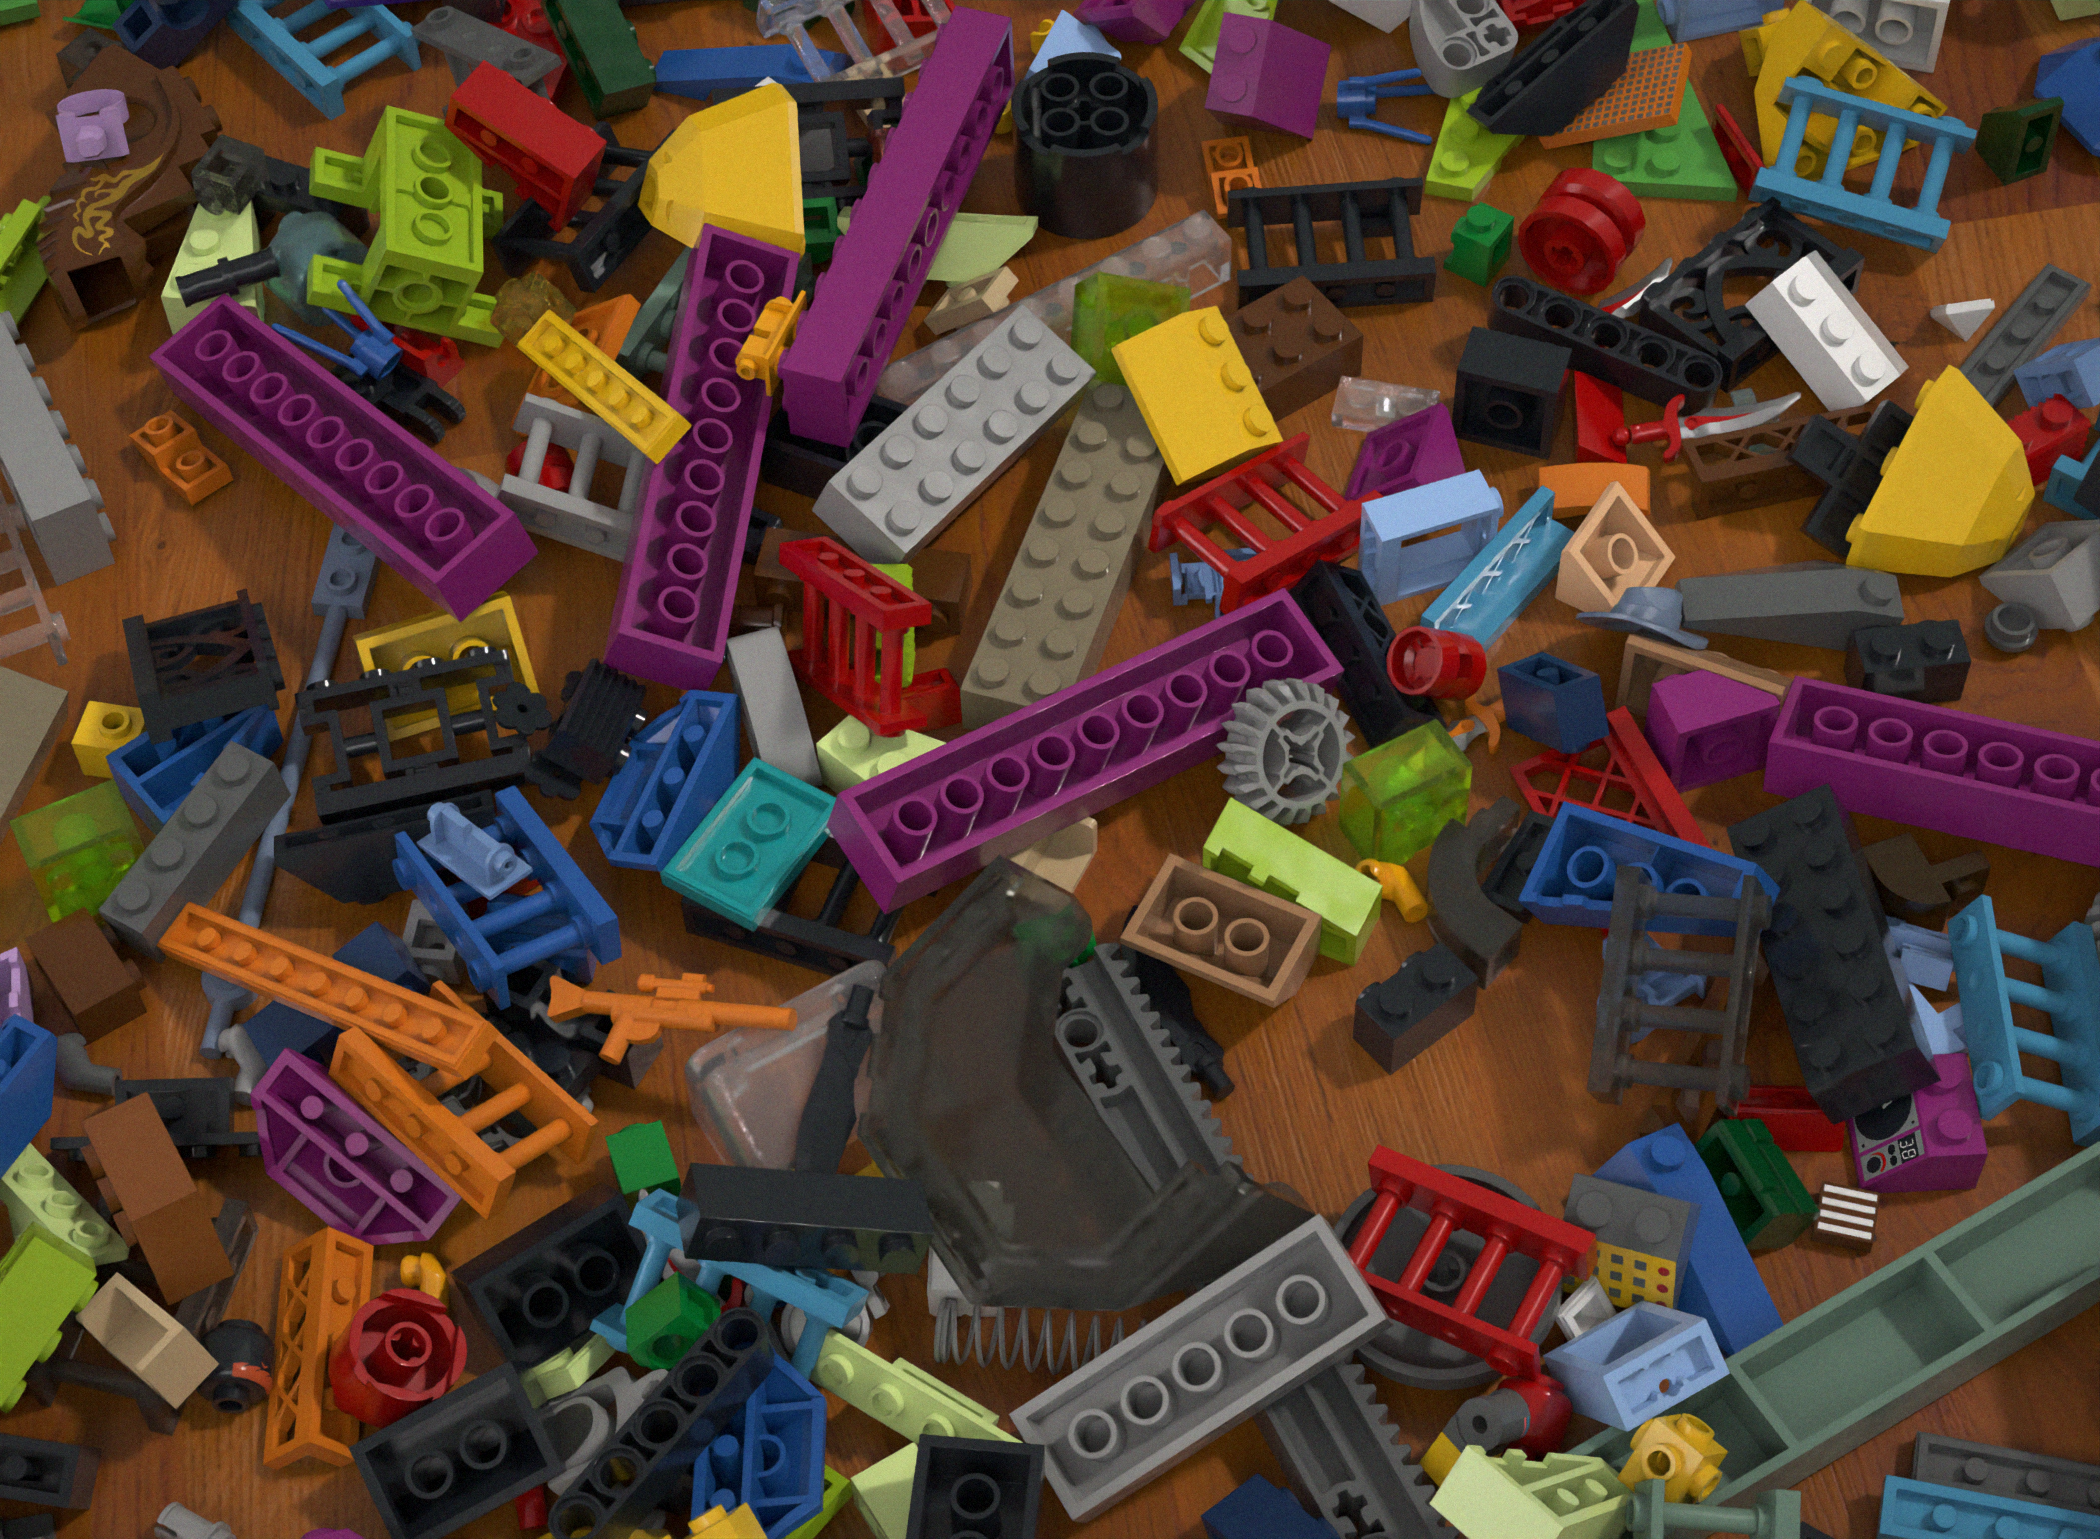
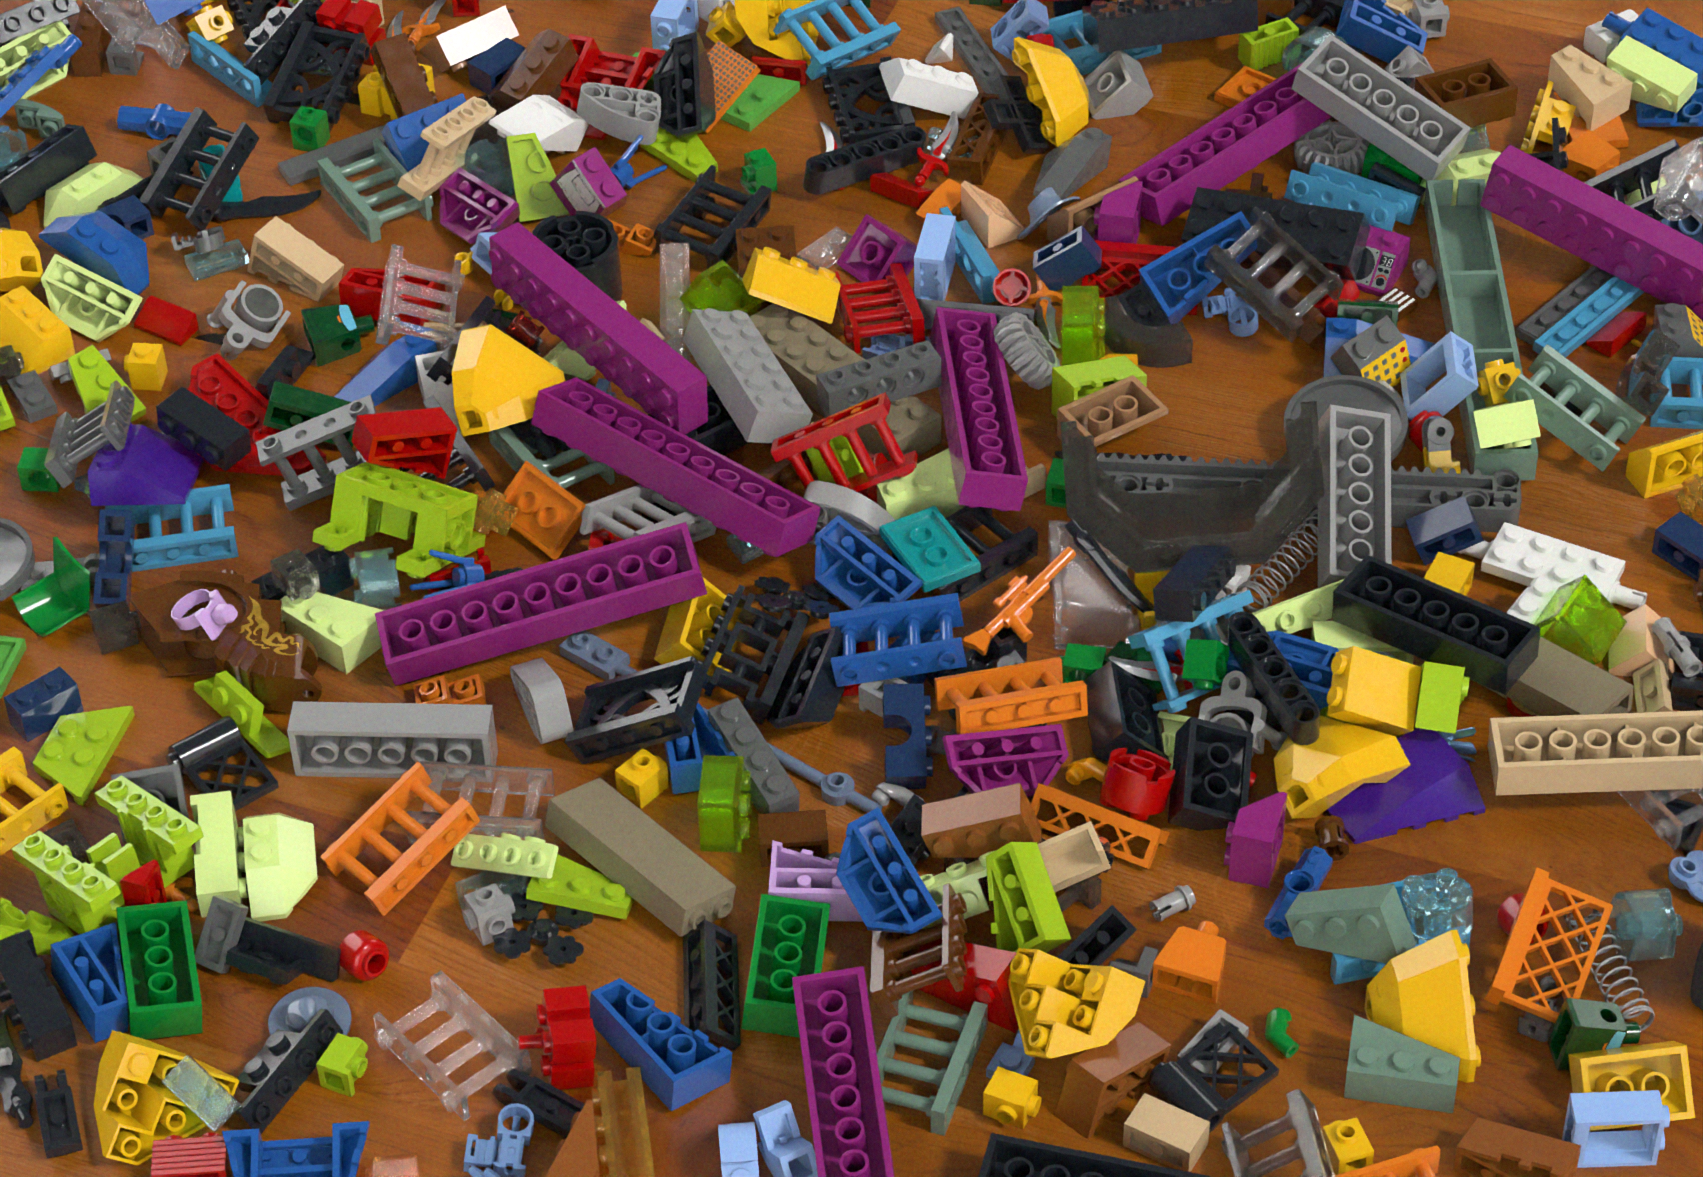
camera: 60 degrees left, 10 degrees down
orange tile [156,902,500,1080] -> none
black pin [175,246,282,308] -> none
medium blue hinge [417,802,533,900] -> none
yellow tile [516,309,692,465] -> none
black brick [541,658,648,786] -> none
light orange hinge [735,290,807,396] -> none
red fence [1348,1144,1598,1381] -> none
black brick [1353,941,1479,1075] -> none
black brick [1452,326,1572,460] -> none
red wheel [1517,167,1646,295] -> none
black brick [1843,619,1971,704] -> none
dark grey plate [1983,602,2038,652] -> none
none -> light grey beam [510,657,574,744]
none -> dark grey brick [816,340,941,417]
none -> light grey arm [1411,259,1437,298]

